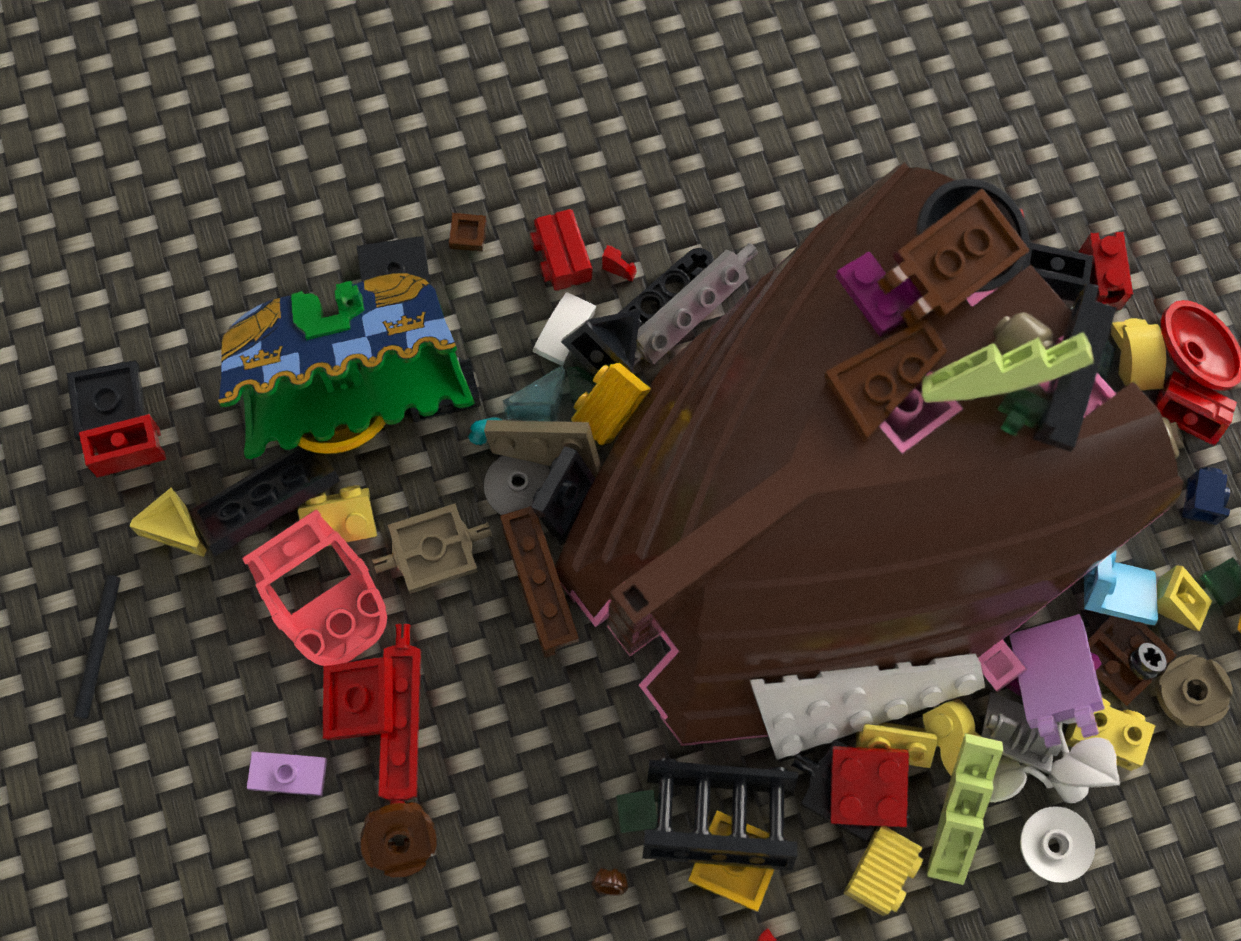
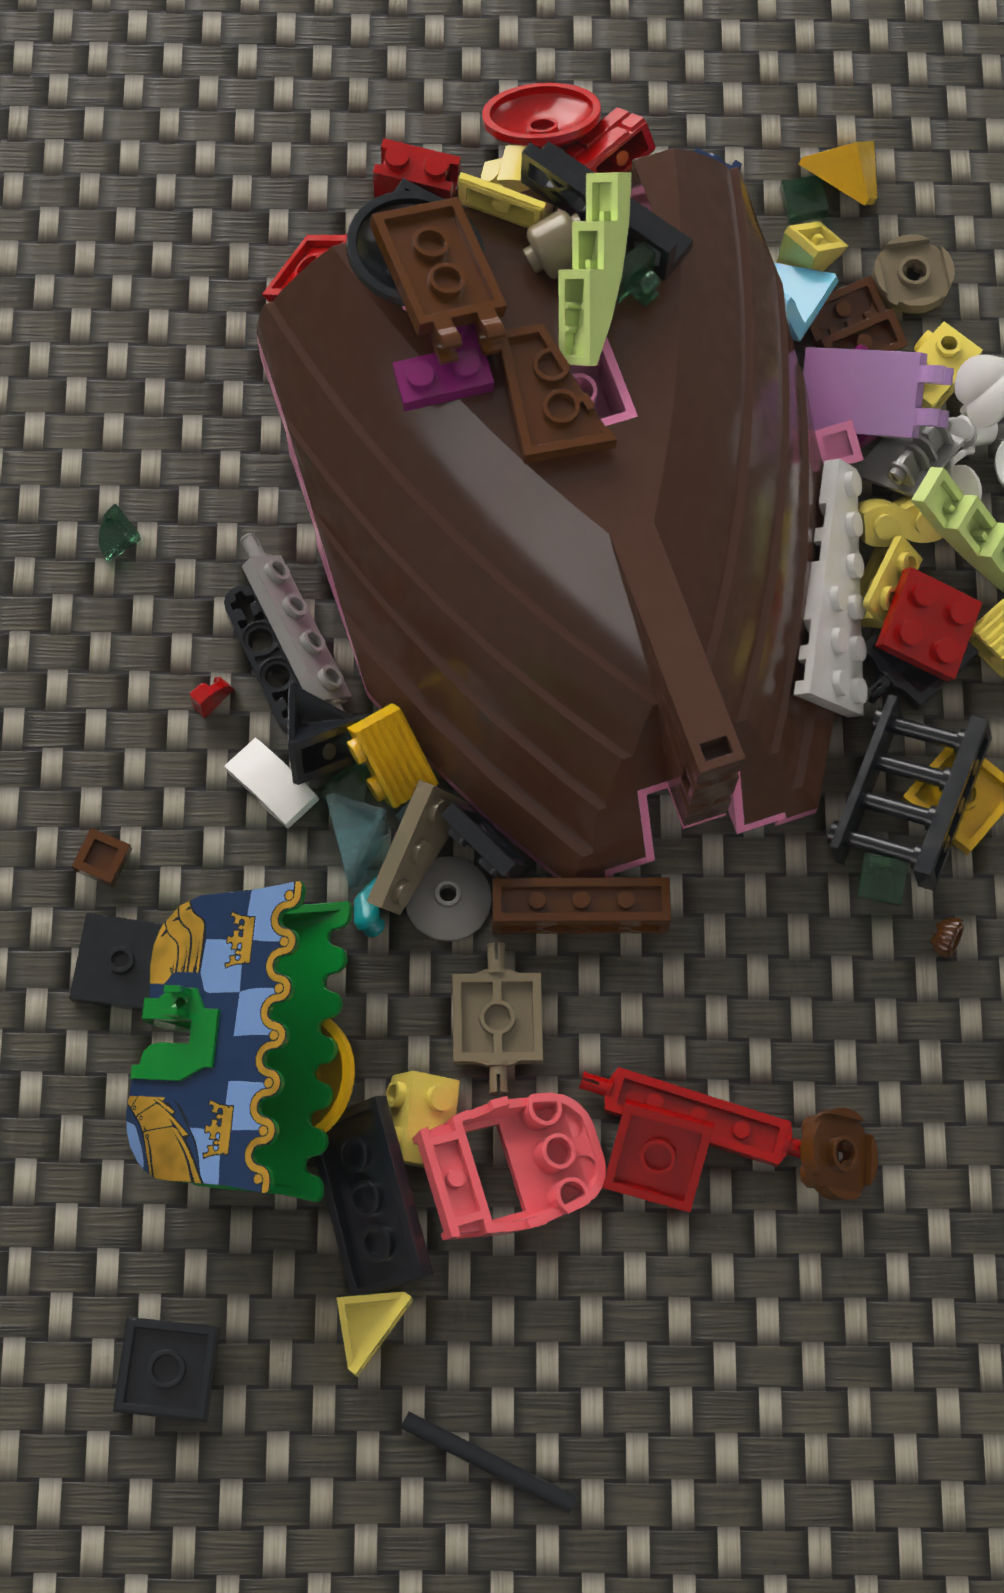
camera: 70 degrees left, 0 degrees up
red brick [79,414,167,478] -> none
lavender plate [247,752,327,796] -> none
red brick [530,209,593,291] -> none
black bush [1128,643,1167,680] -> none
none -> clear green tile [99,503,141,563]
none -> light yellow slope [458,172,553,228]

